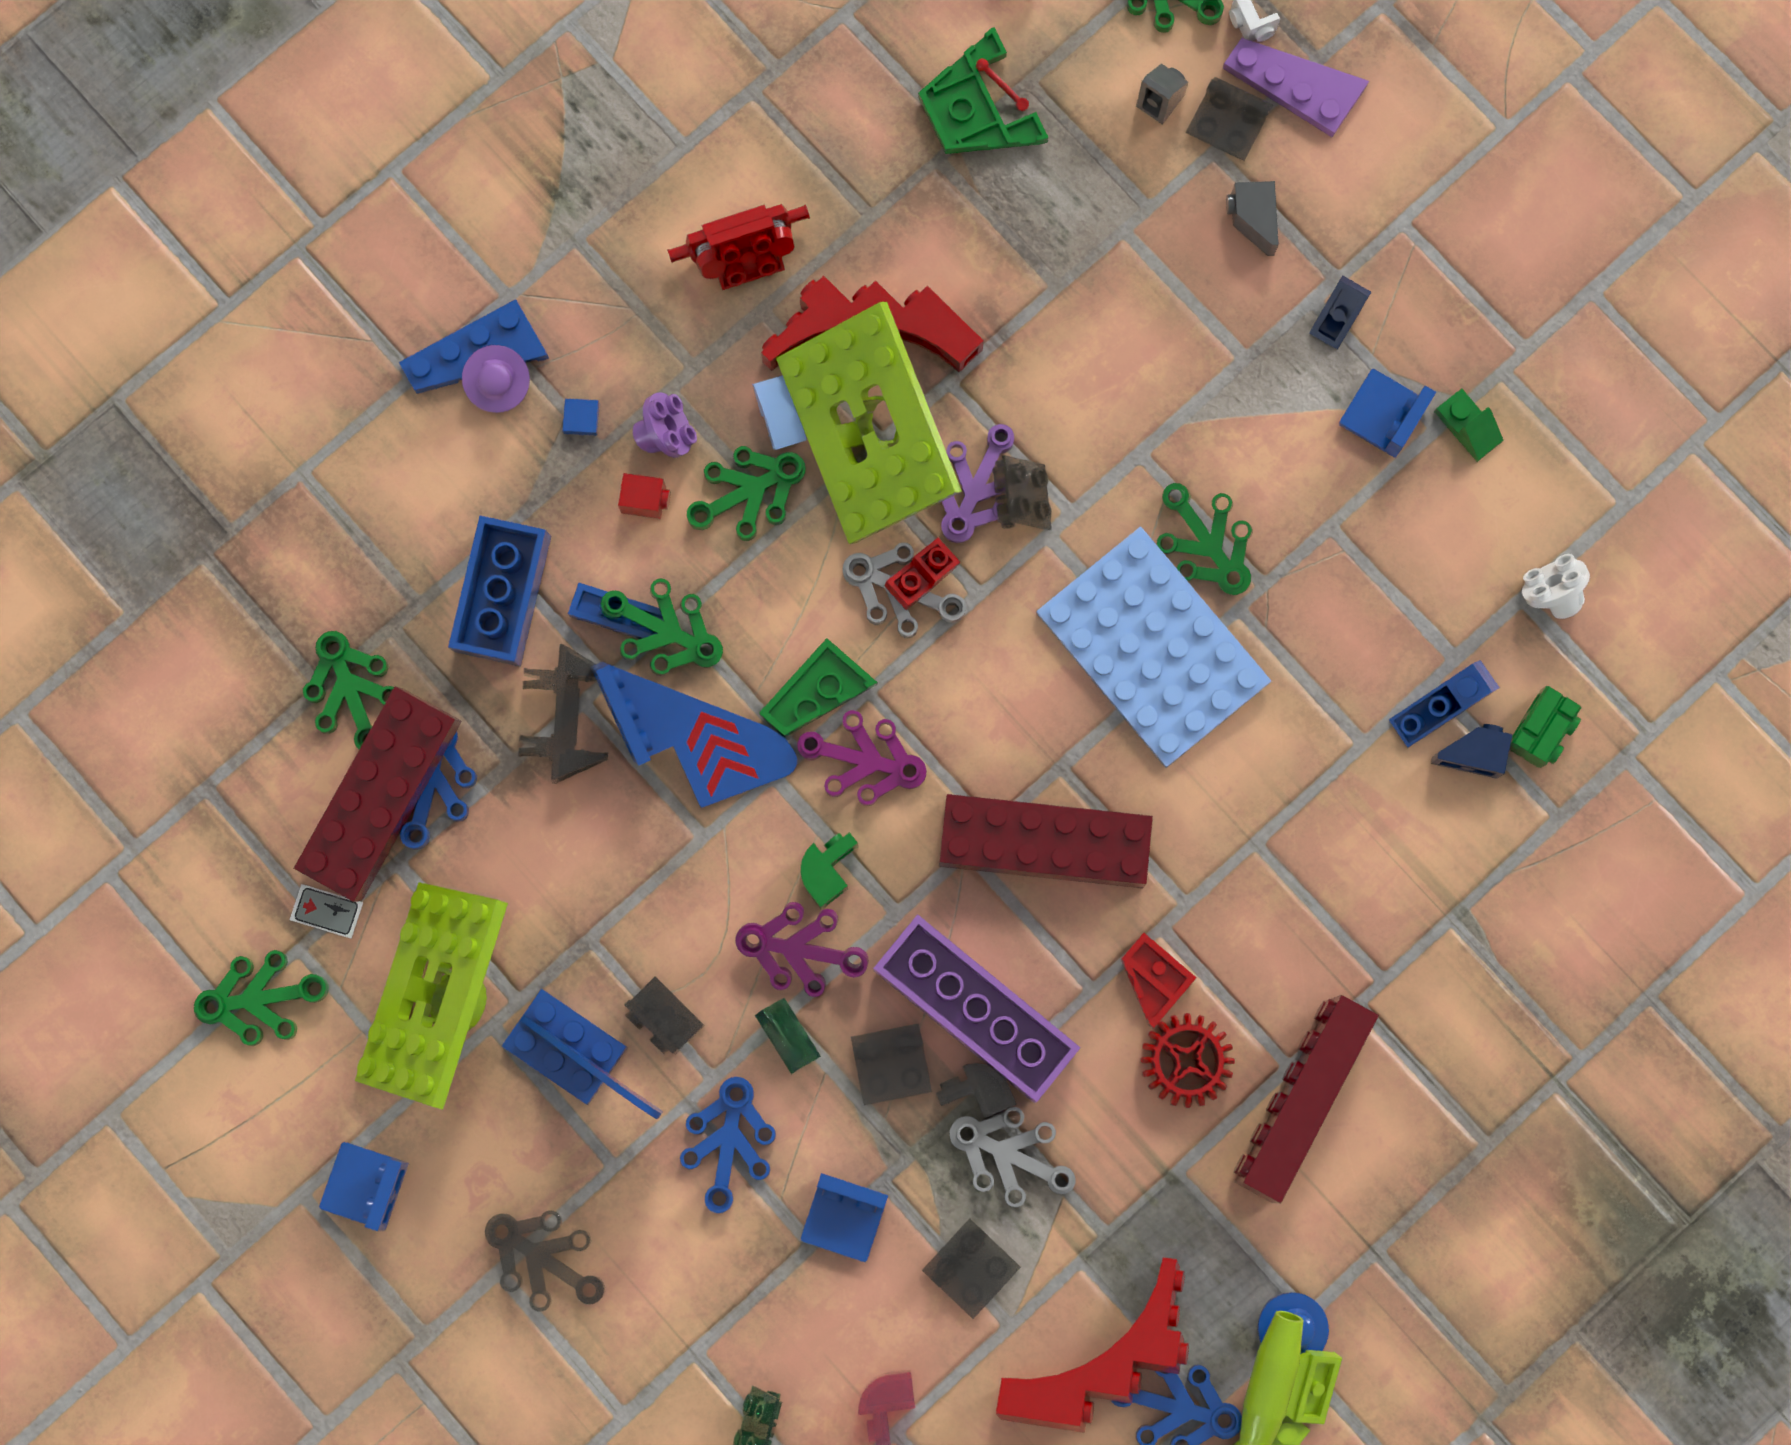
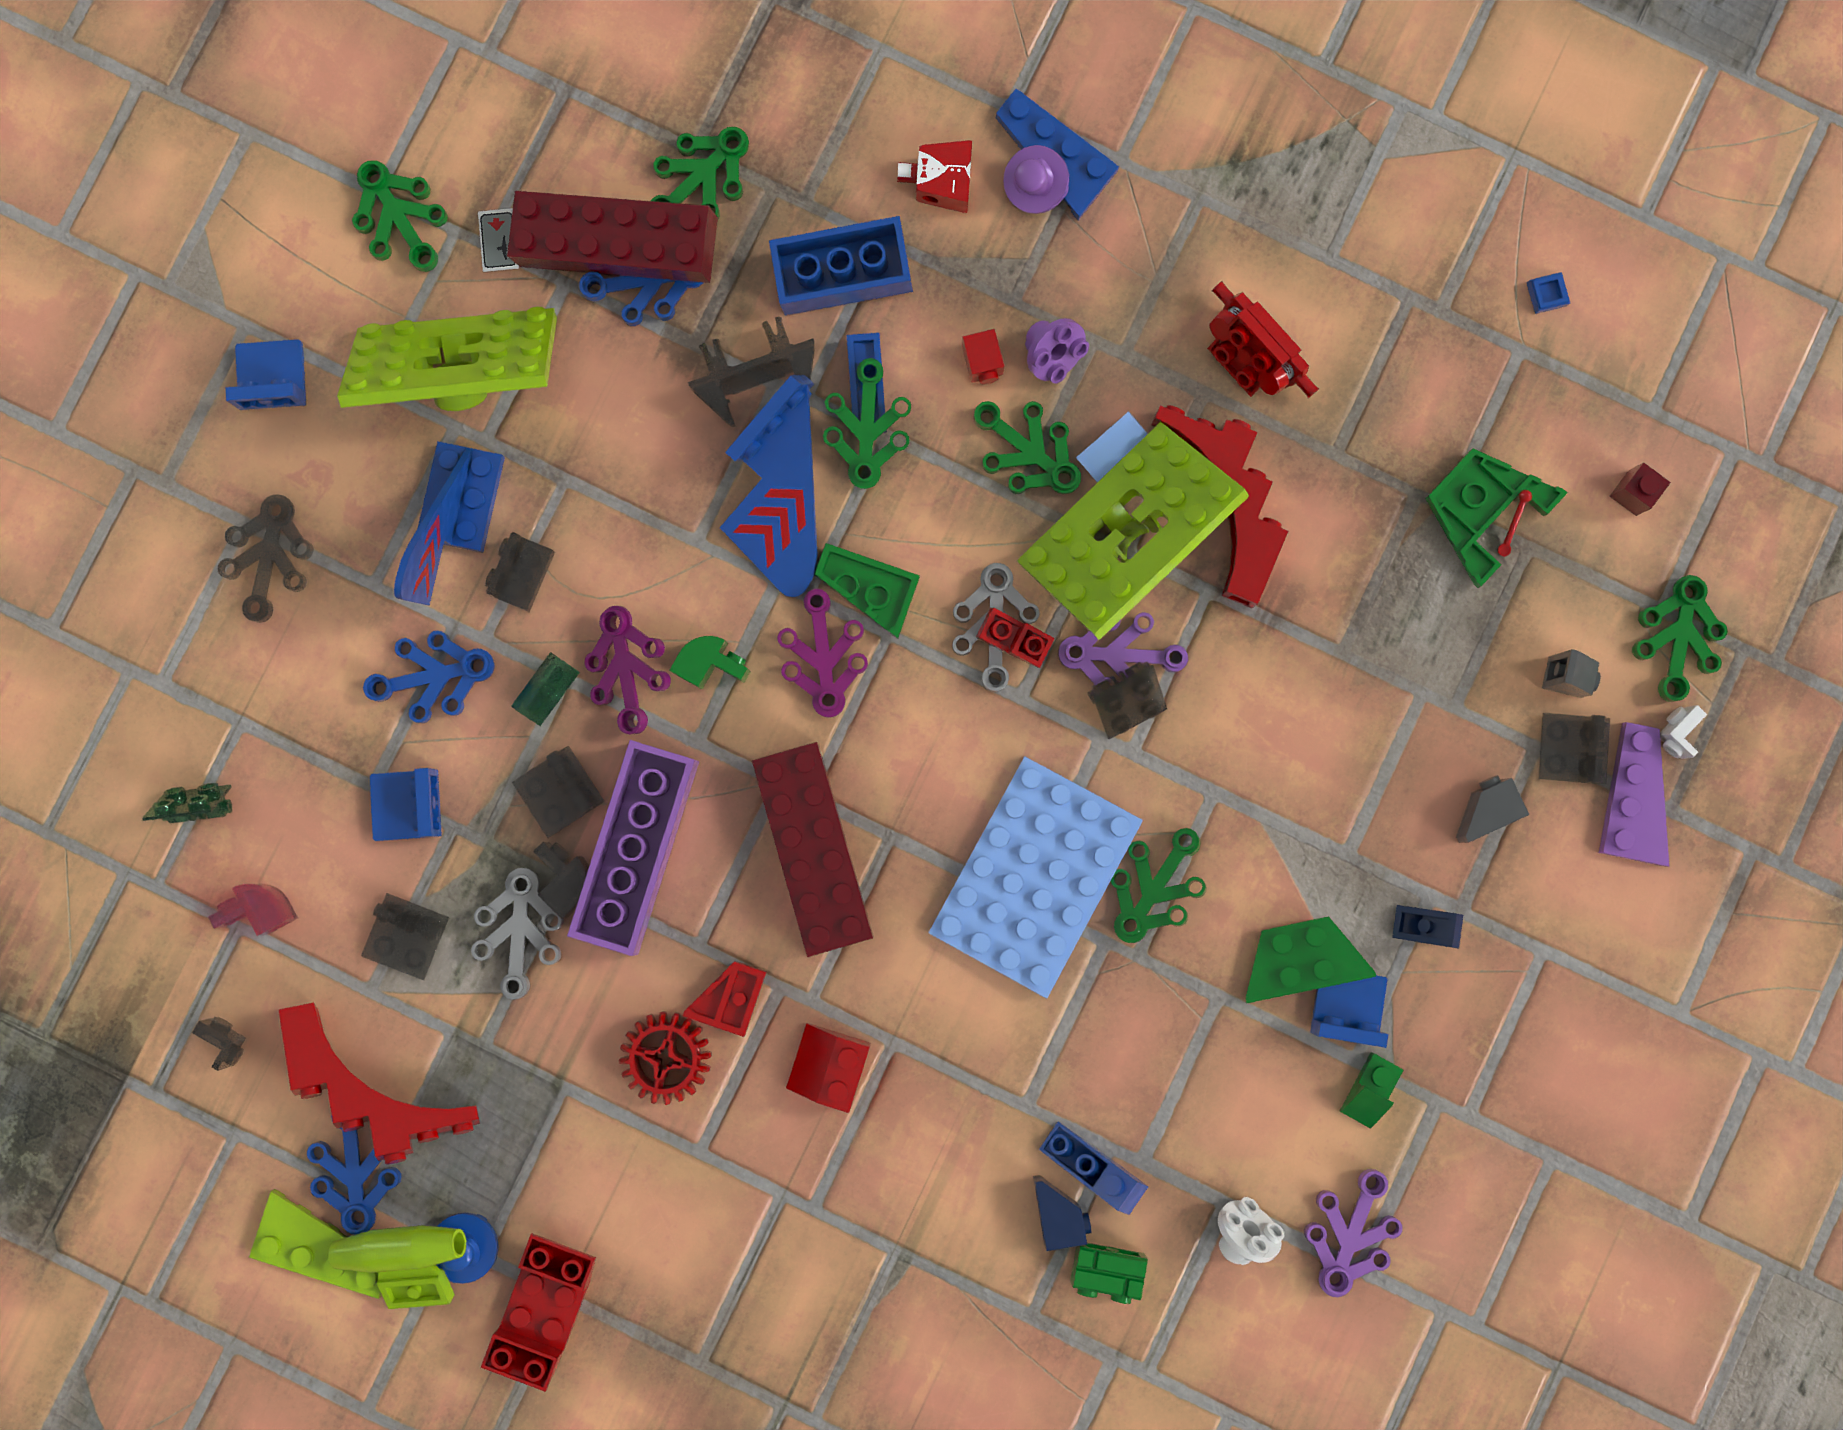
camera: 65 degrees right, 5 degrees up
blue tile [563,399,599,436] -> none
dark red brick [1233,995,1379,1204] -> none
none -> red slope [481,1233,596,1392]
none -> red slope [786,1023,871,1113]
none -> red torso [897,140,972,213]
none -> green wing [1245,916,1376,1003]
none -> medium lavender plant [1304,1169,1403,1297]

